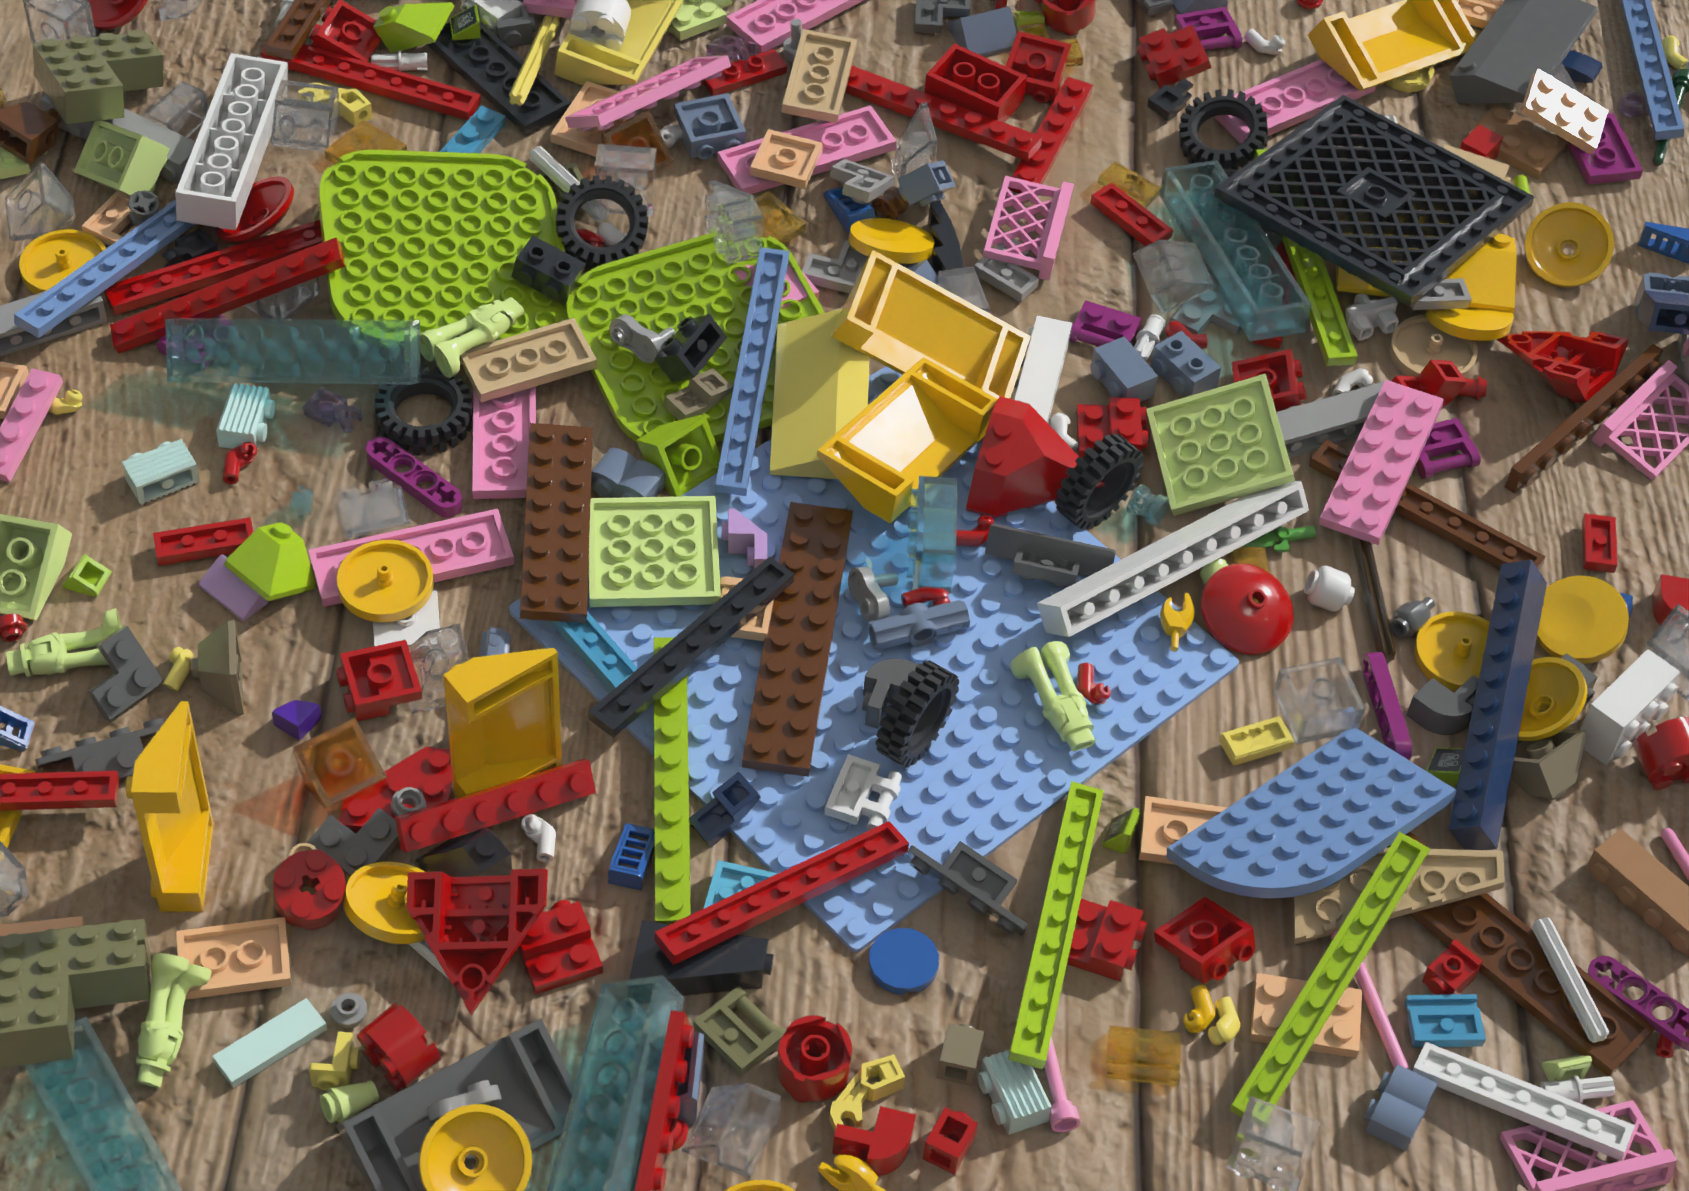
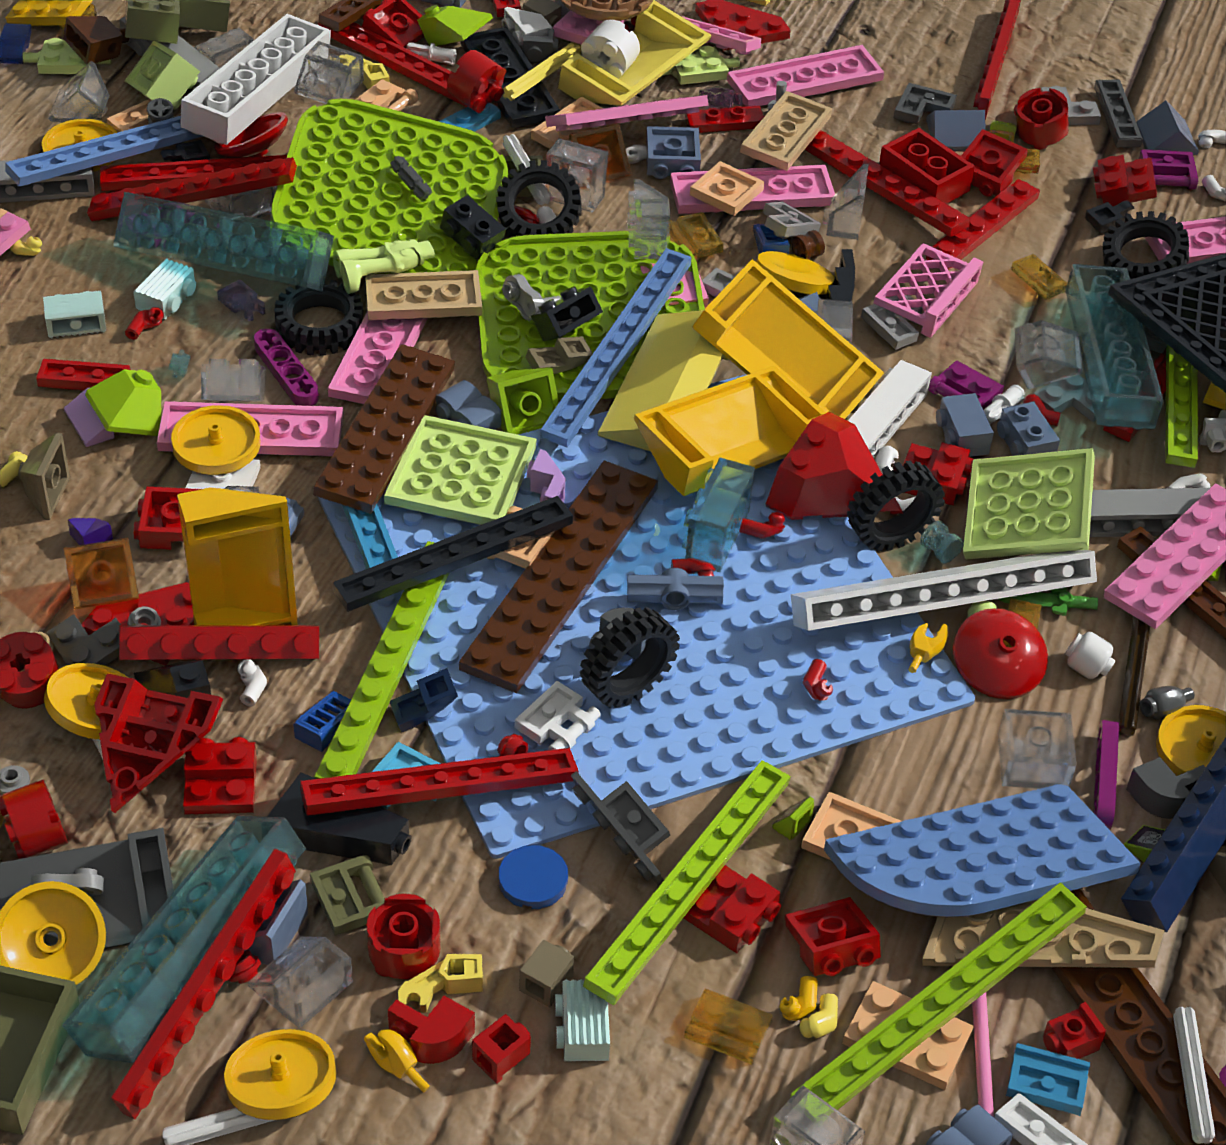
camera: 20 degrees right, 5 degrees down
slope [450,5,480,40] -> none
light grey piece [848,566,898,622] -> none
sand blue brick [898,160,956,207] -> none
dark grey bracket [985,523,1116,587] -> none
yellowish green piece [1010,641,1096,751] -> none
bright pink piece [1024,978,1080,1133] -> none
red plate [1090,182,1173,251] -> none
light yellow plate [1219,716,1295,766] -> none
red plate [1231,349,1307,412] -> none
none -> light nougat plate [355,79,419,111]
none -> dark grey axle [390,156,432,200]
none -> red brick [447,50,506,113]
none -> red plate [497,734,528,756]

